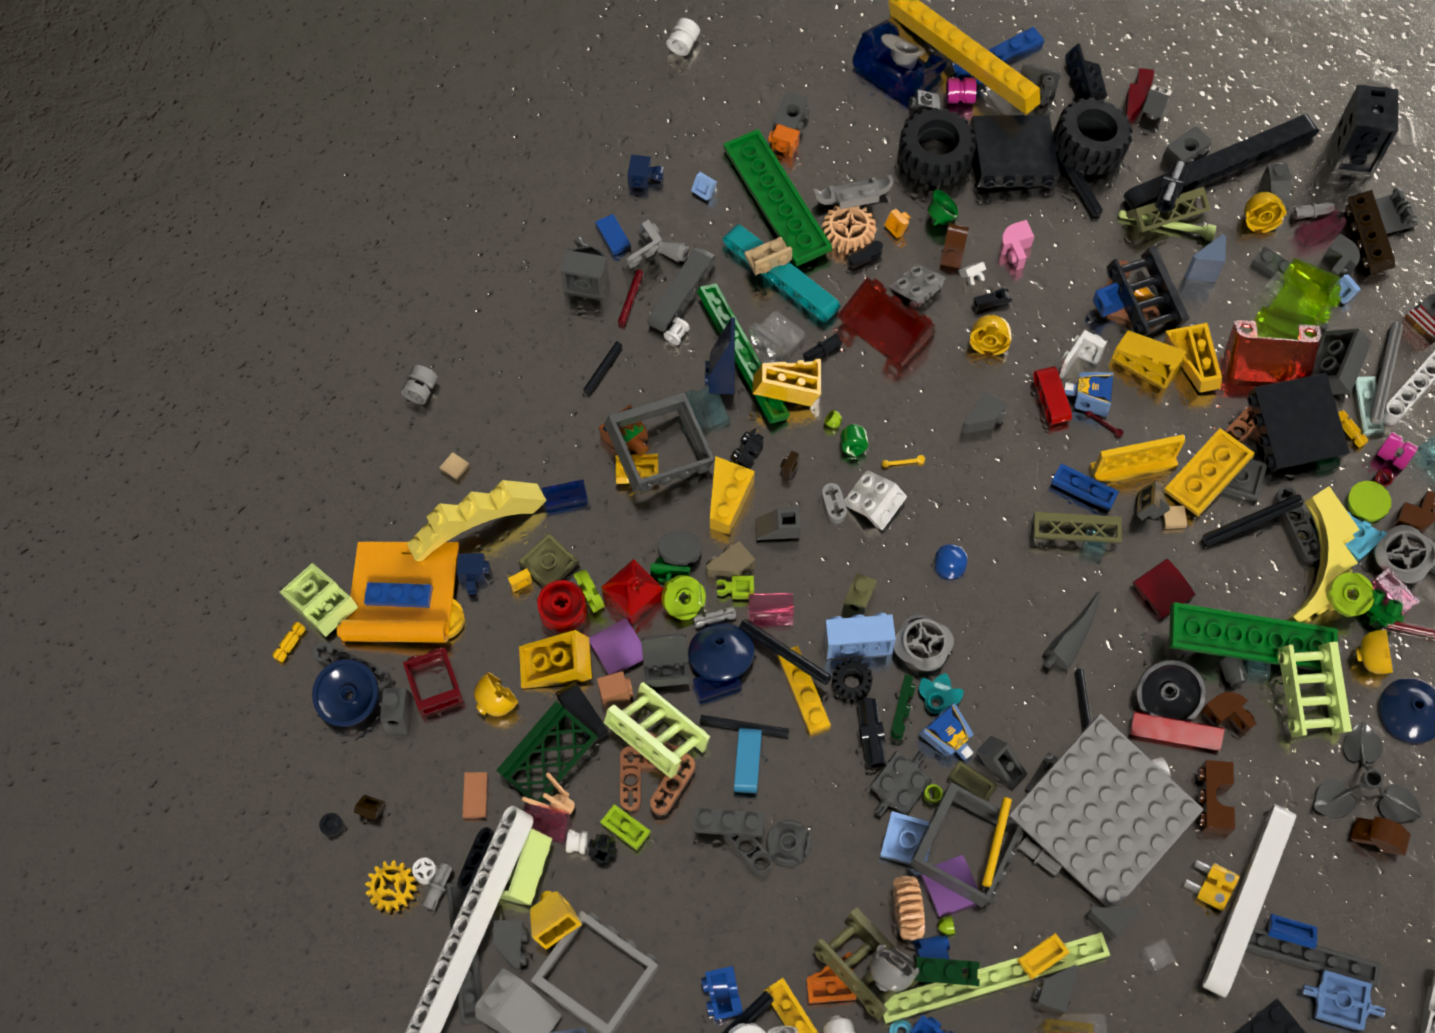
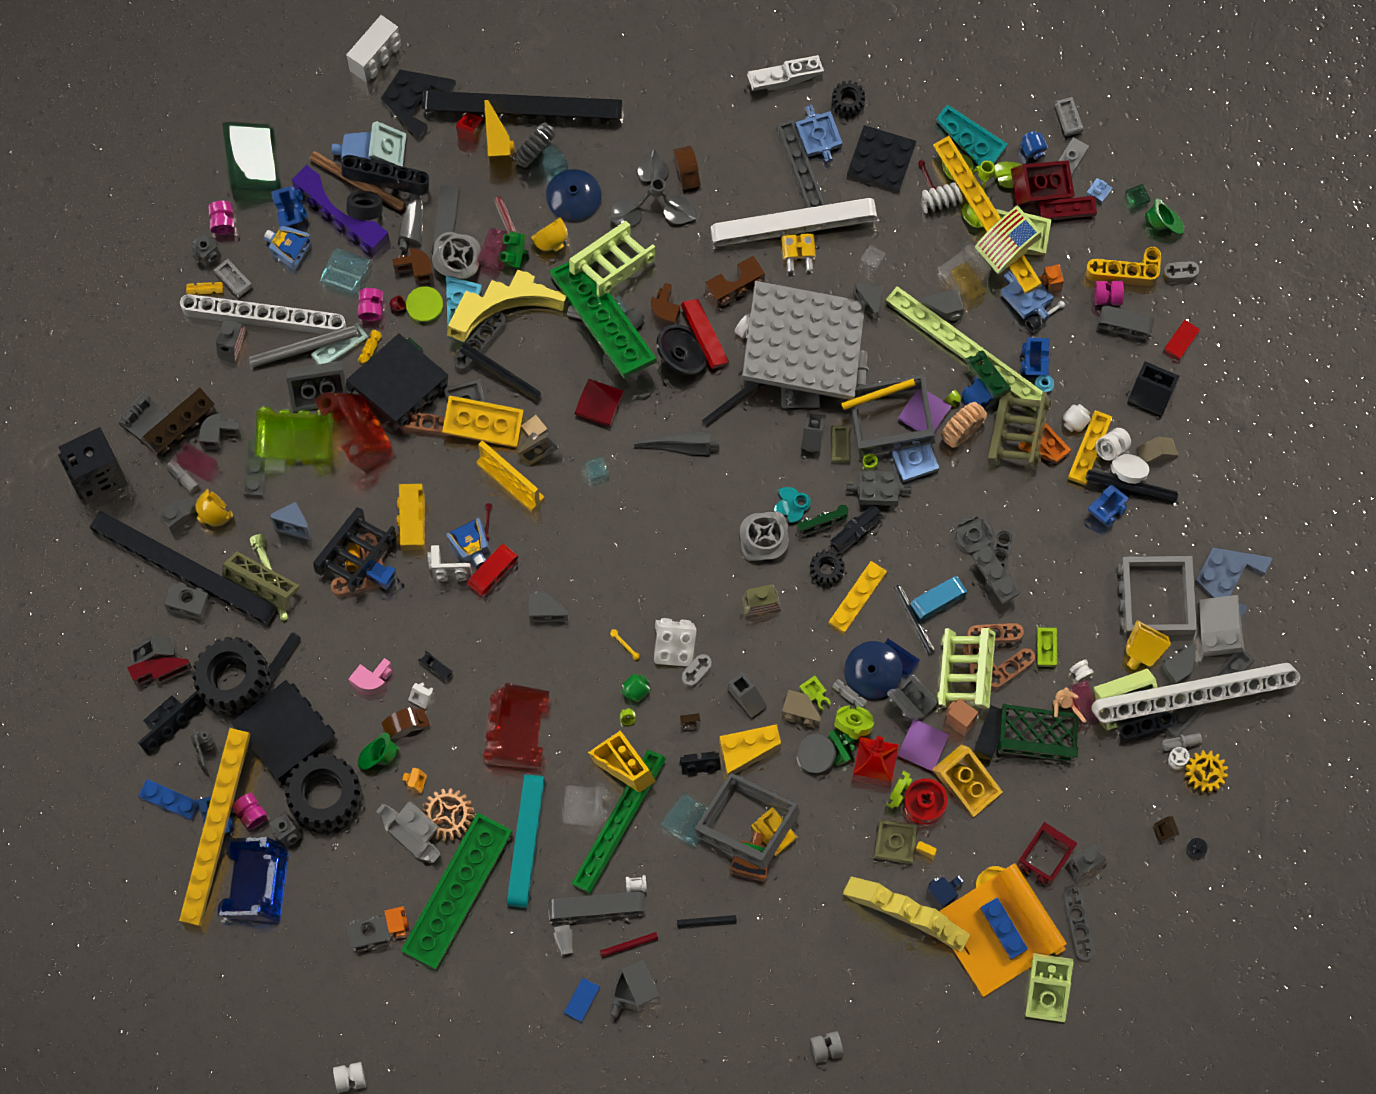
camera: 125 degrees left, 5 degrees up
yellow axle [272,622,306,662] -> none
dark blue dish [312,659,379,727] -> none
tan tile [439,452,470,482] -> none
nougat tile [463,772,488,819] -> none
yellow cylinder [474,672,518,717] -> none
clear blue plate [542,479,588,510] -> none
black gear [588,834,616,863] -> none
light grey bracket [622,219,662,269] -> none
dark blue brick [627,154,664,188] -> none
light blue tile [691,172,717,201] -> none
dark blue slope [705,318,735,394] -> none
black axle [739,619,832,685] -> none
tan bracket [745,237,792,275] -> none
clear pink hinge [749,593,794,626] -> none
black axle [802,334,842,362] -> none
light blue brick [824,613,896,660] -> none
black bar [847,241,883,269] -> none
light grey cylinder [869,945,919,991] -> none
light grey piece [881,34,925,69] -> none
light grey hinge [889,263,946,309] -> none
torso [918,703,974,760] -> none
blue hair [935,544,968,579] -> none
yellow cylinder [970,315,1012,355] -> none
yellow tile [1017,933,1070,980] -> none
olive fence [1032,512,1122,544] -> none
blue plate [1051,463,1119,512] -> none
black piece [1155,161,1189,213] -> none
yellow wedge [1164,323,1222,393] -> none
blue tile [1268,914,1317,949] -> none
lime plate [1326,572,1374,617] -> none
light blue tile [1331,274,1361,304] -> none

